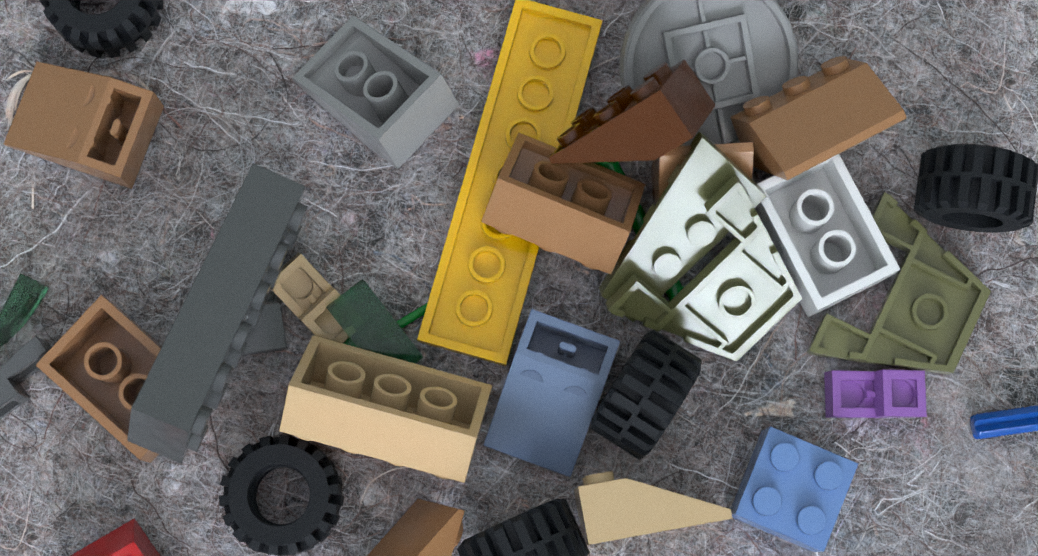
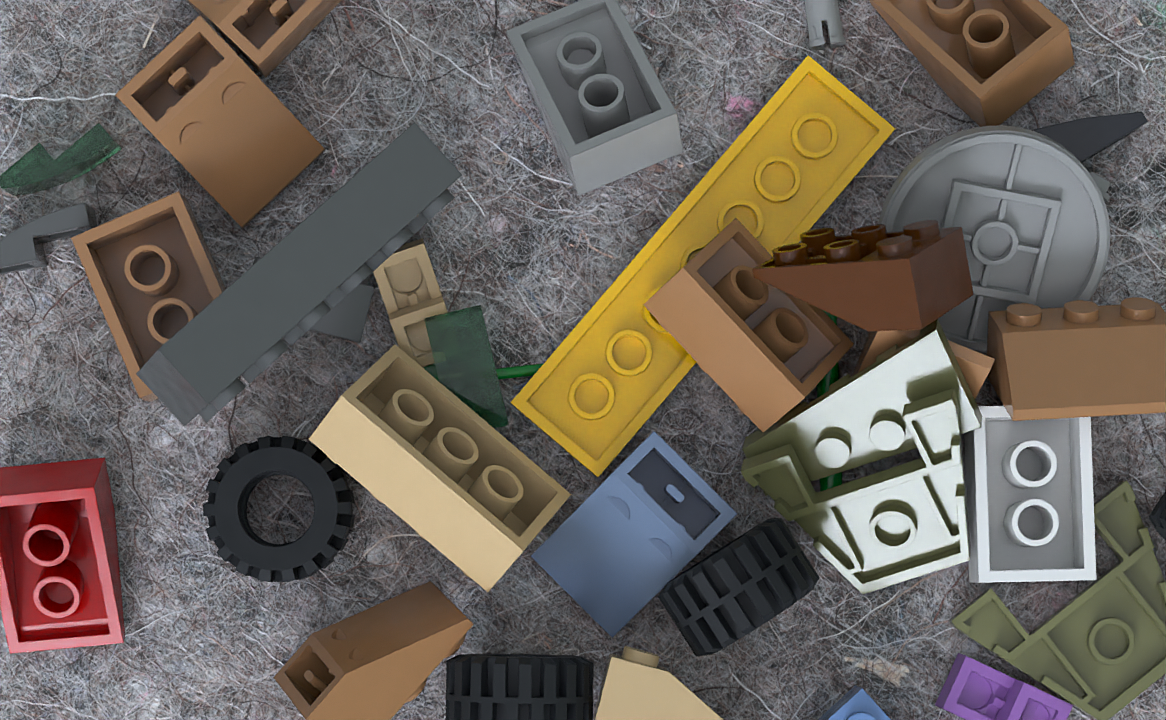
camera: 25 degrees right, 5 degrees up
none -> medium nougat slope [115,15,326,228]

